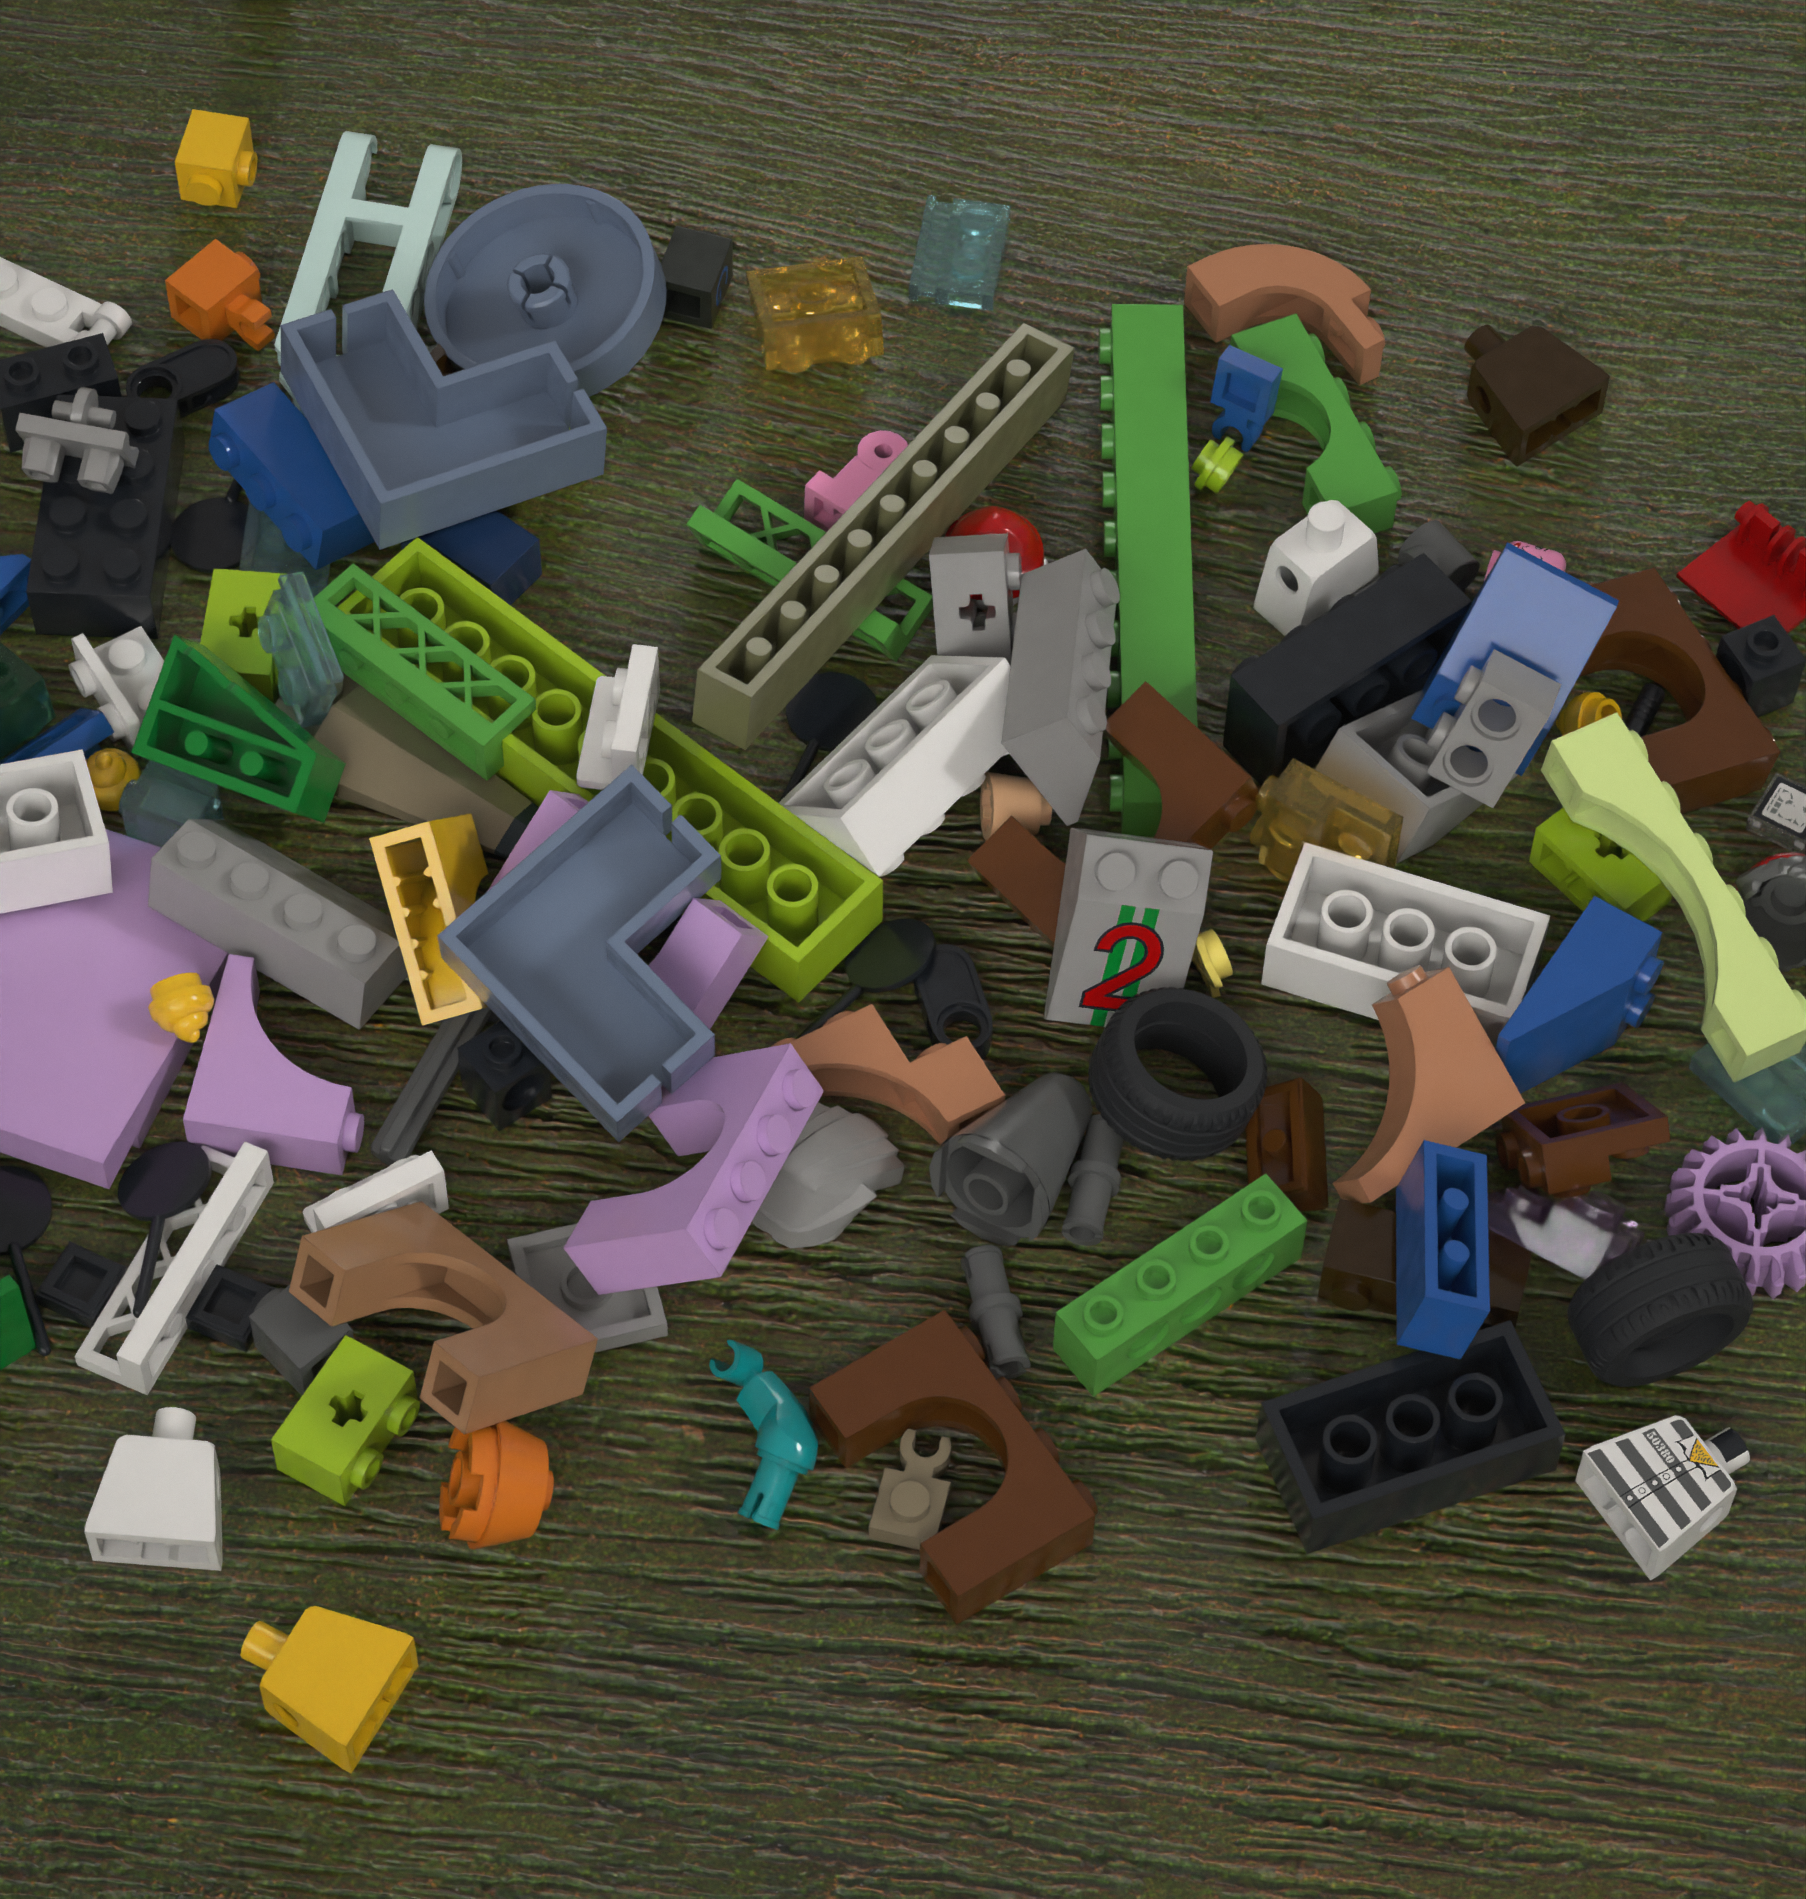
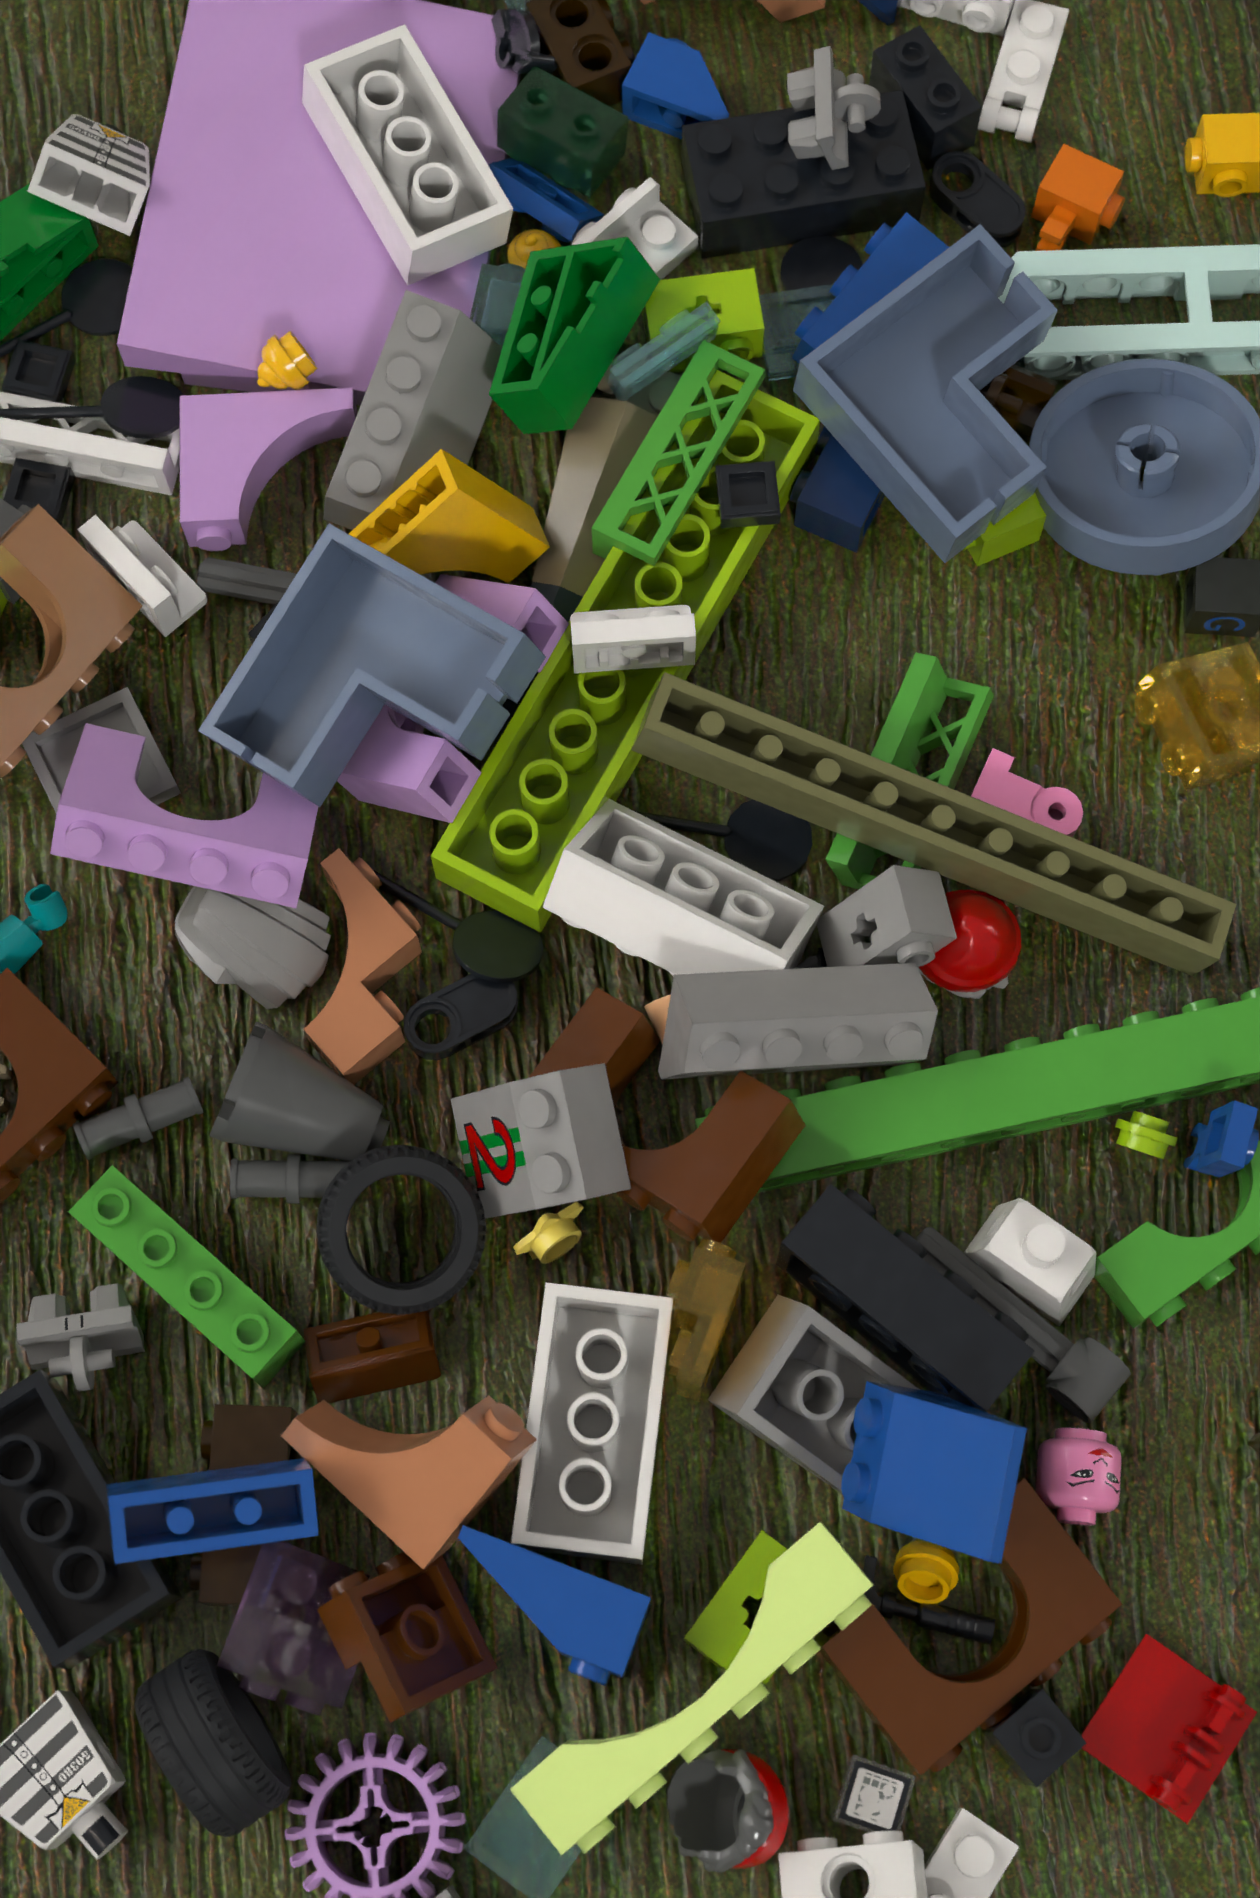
camera: 80 degrees right, 15 degrees up
light grey brick [1426,649,1561,808] -> none
none -> light grey hips [17,1283,145,1392]
none -> black tile [715,461,781,528]

